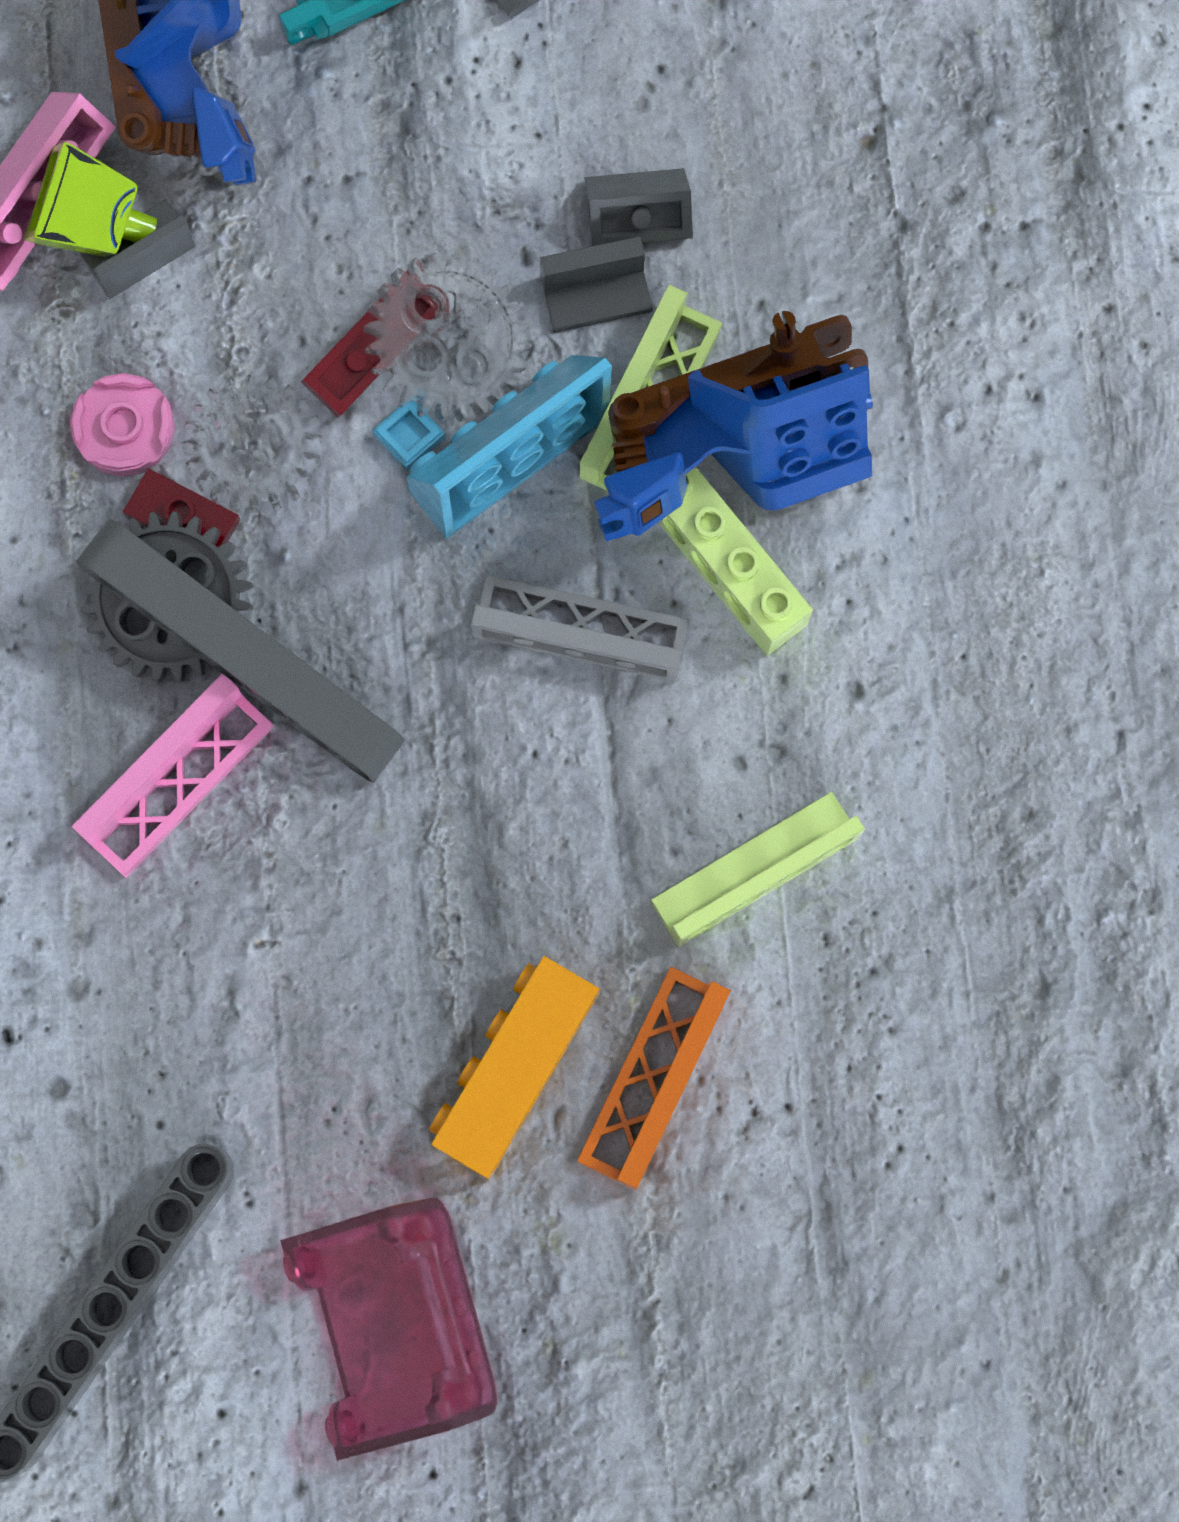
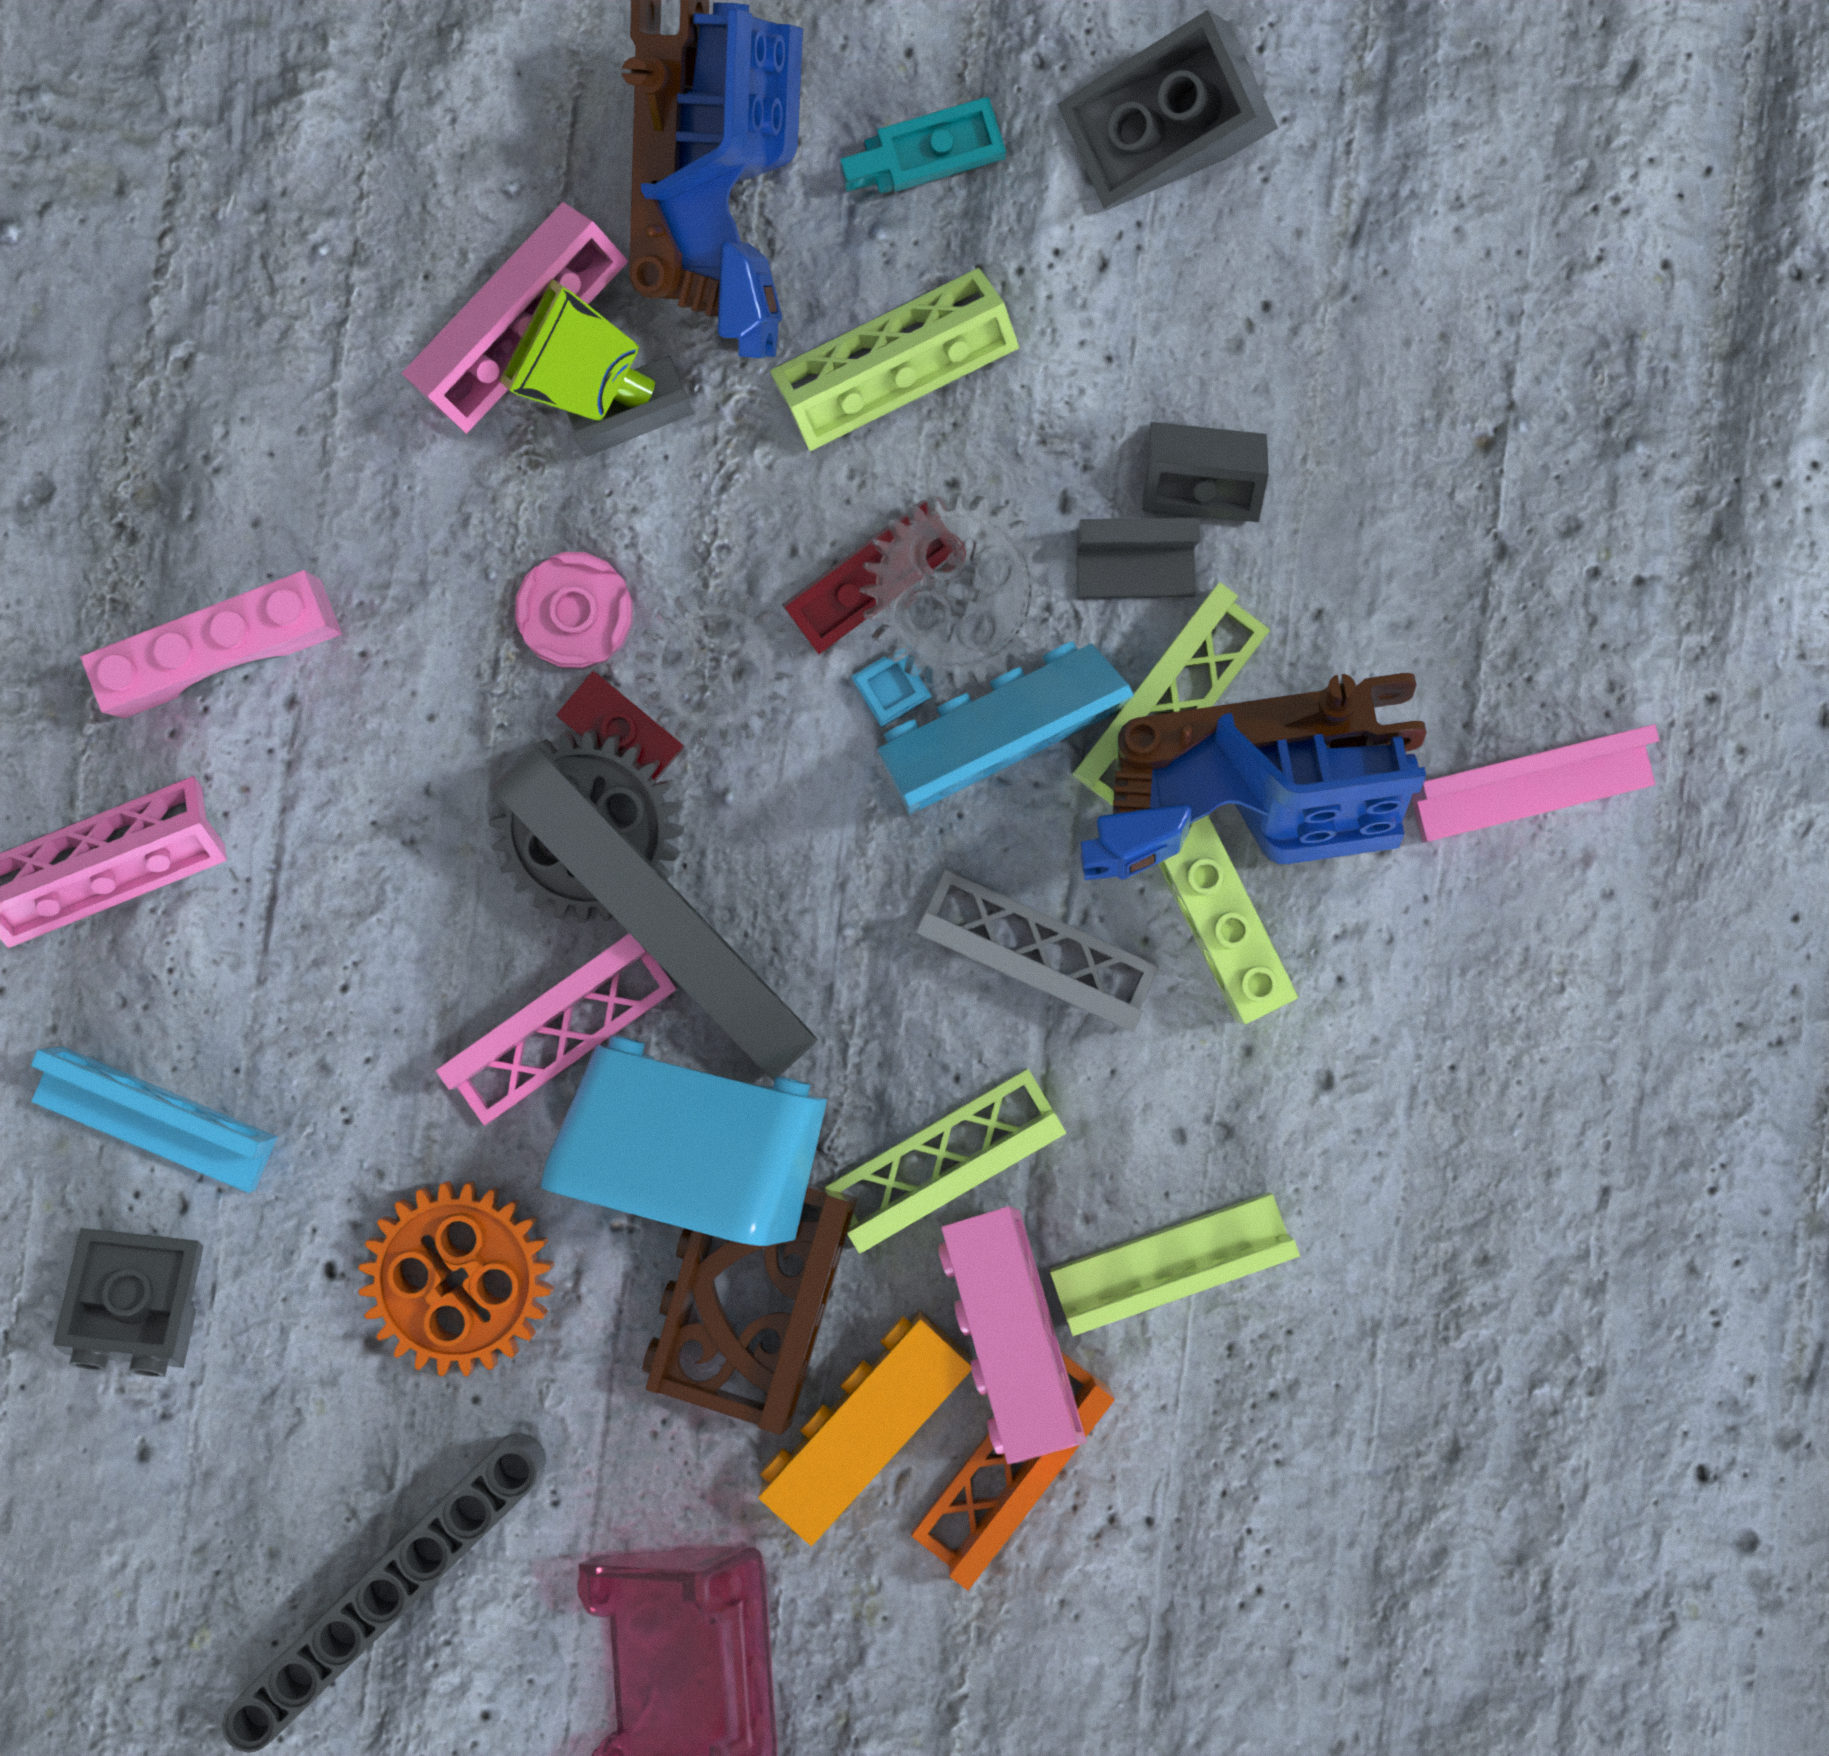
camera: 15 degrees right, 10 degrees up
none -> orange gear [358,1181,555,1376]
none -> medium azure windscreen [540,1035,827,1246]
none -> reddish brown fence [642,1184,858,1435]
none -> yellowish green fence [770,268,1019,451]
none -> yellowish green fence [825,1068,1066,1254]
none -> bright pink brick [938,1206,1087,1464]
none -> bright pink fence [1411,724,1660,843]

